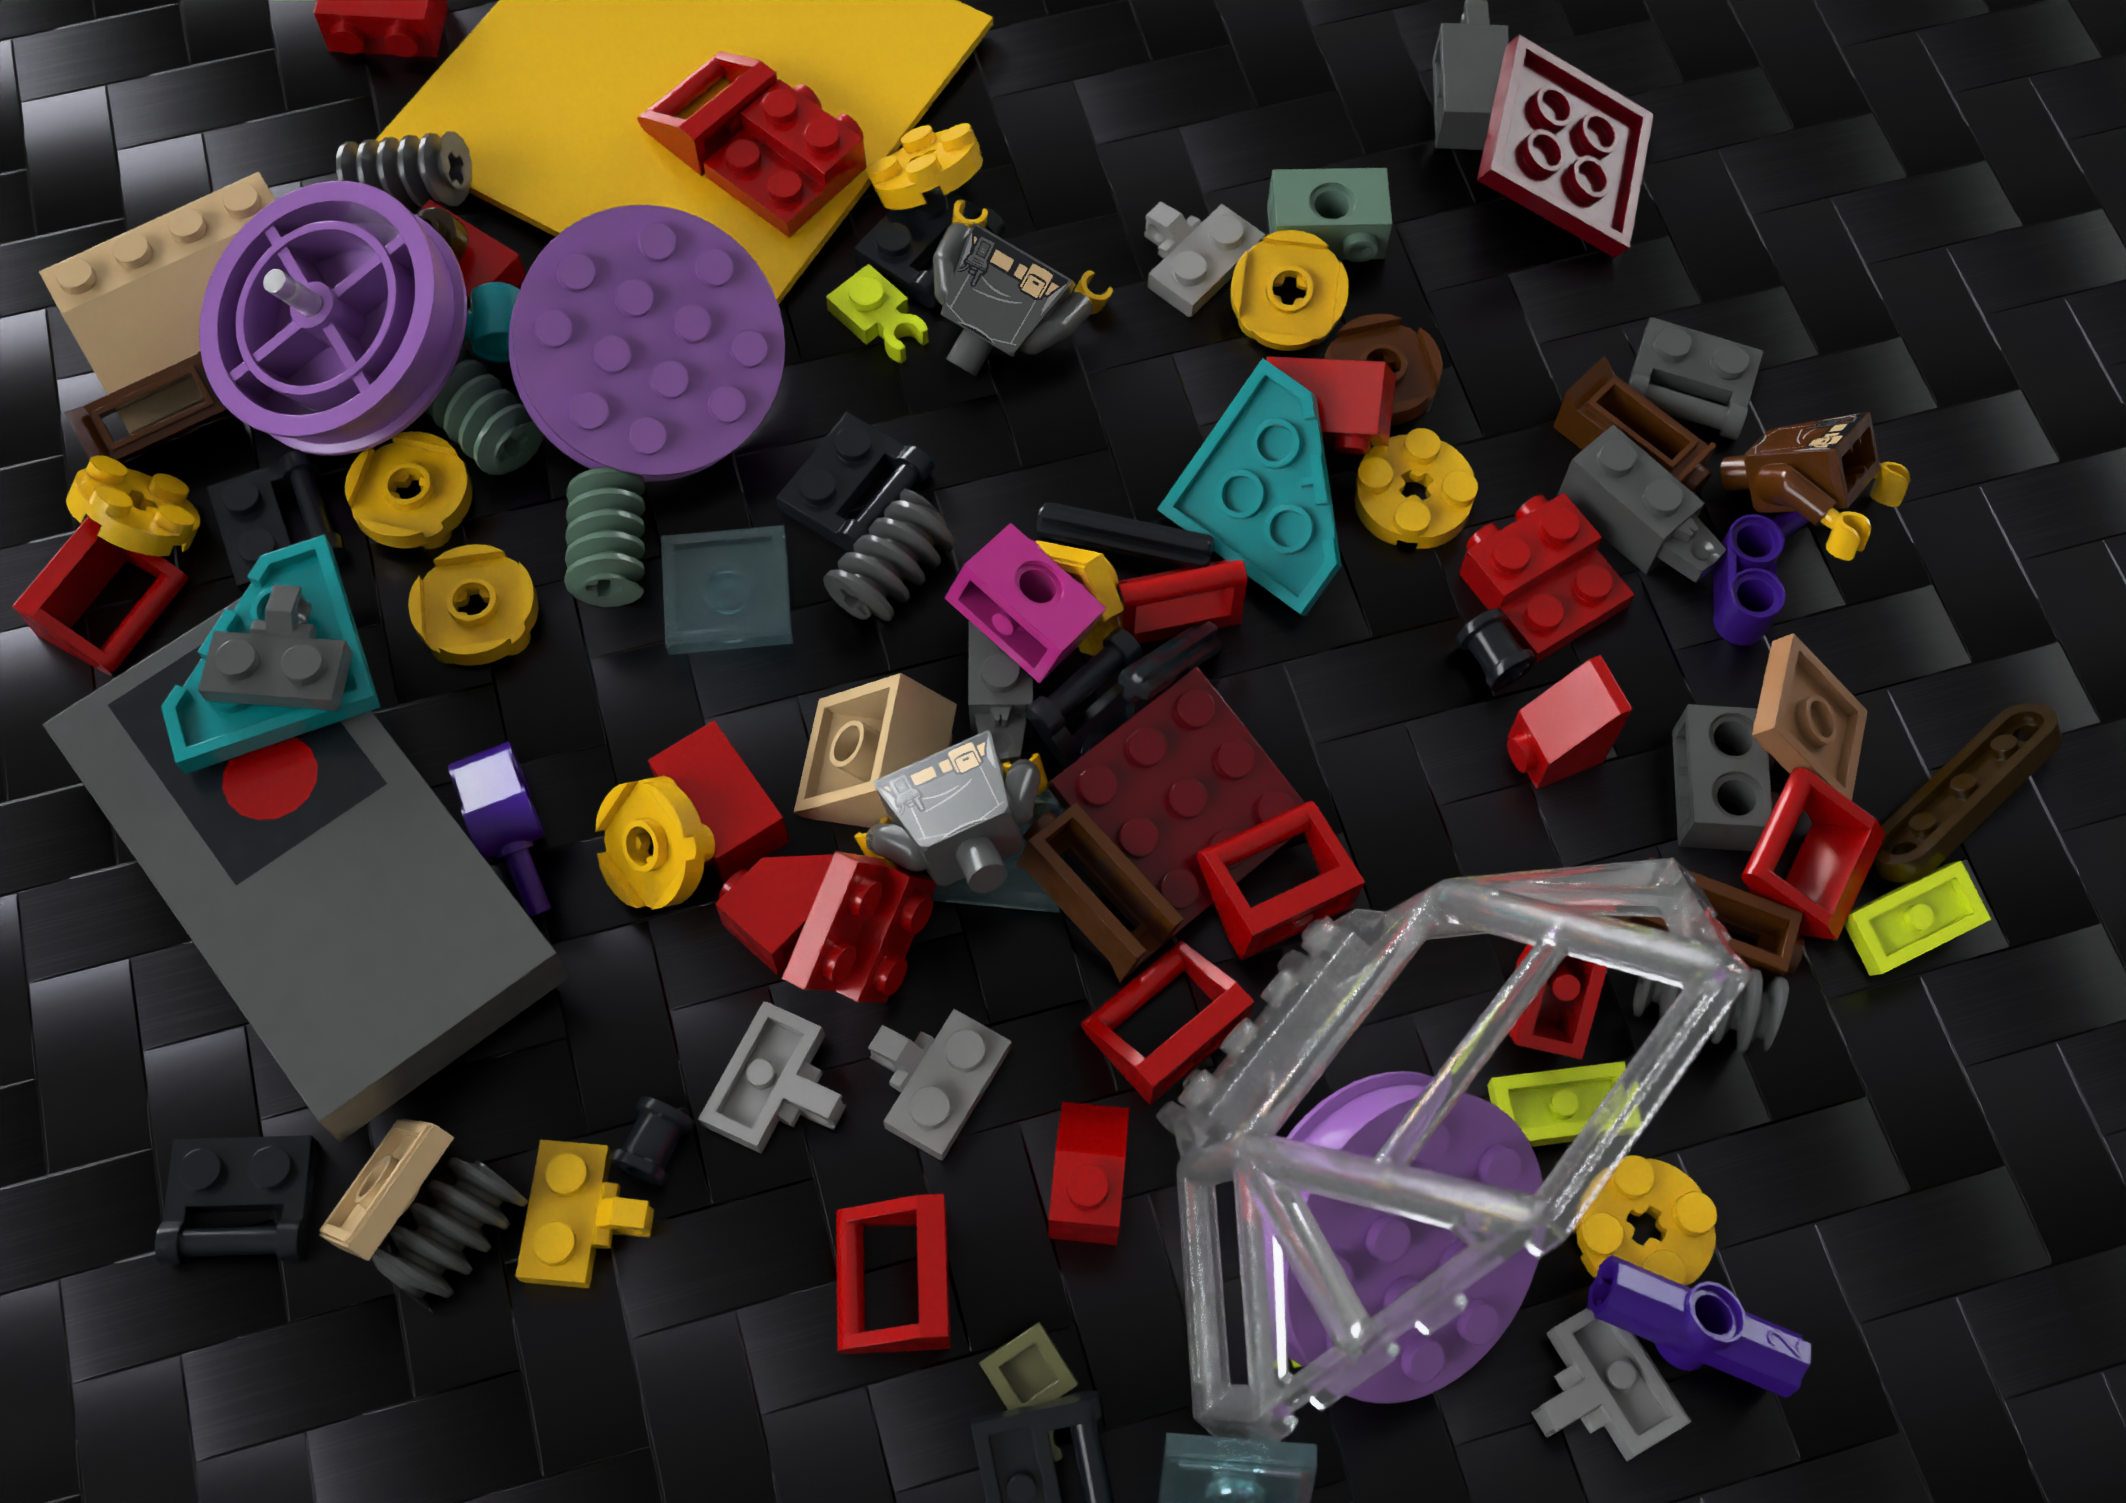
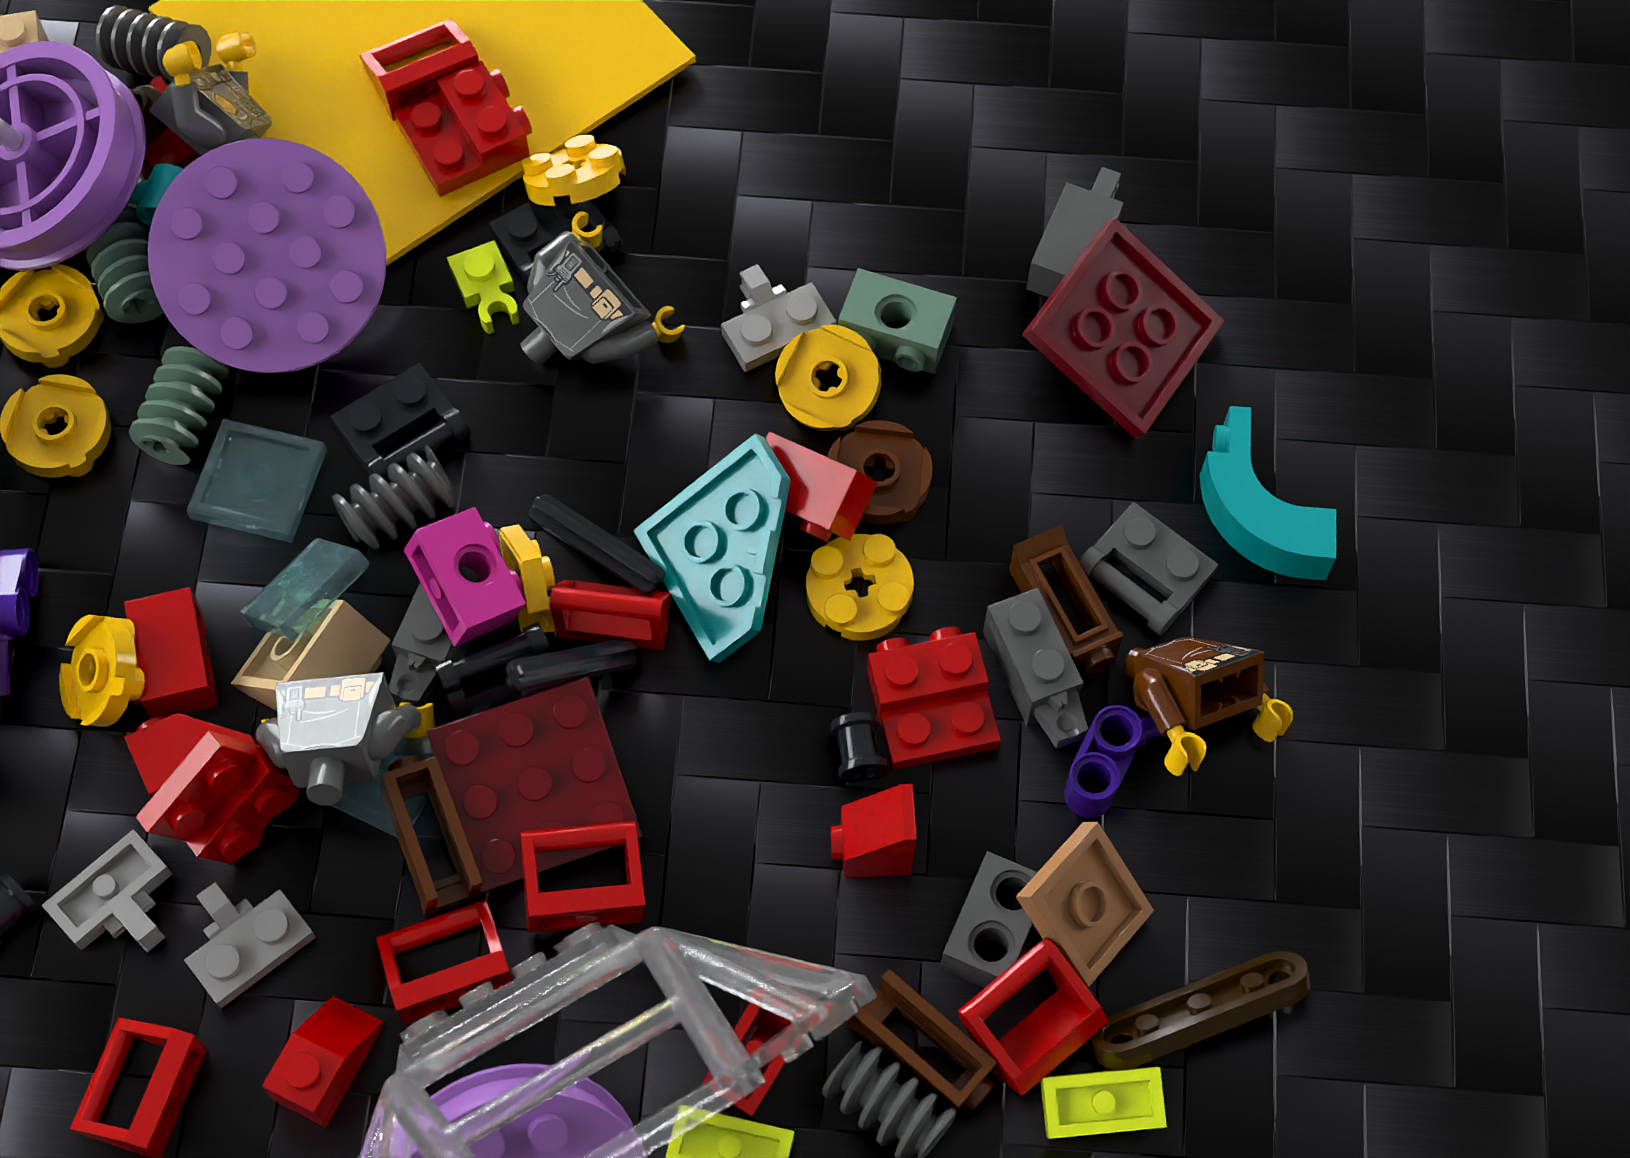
camera: 20 degrees right, 0 degrees up
none -> torso [149,32,272,156]
none -> clear light blue plate [240,538,370,641]
none -> teal arch [1200,406,1336,580]

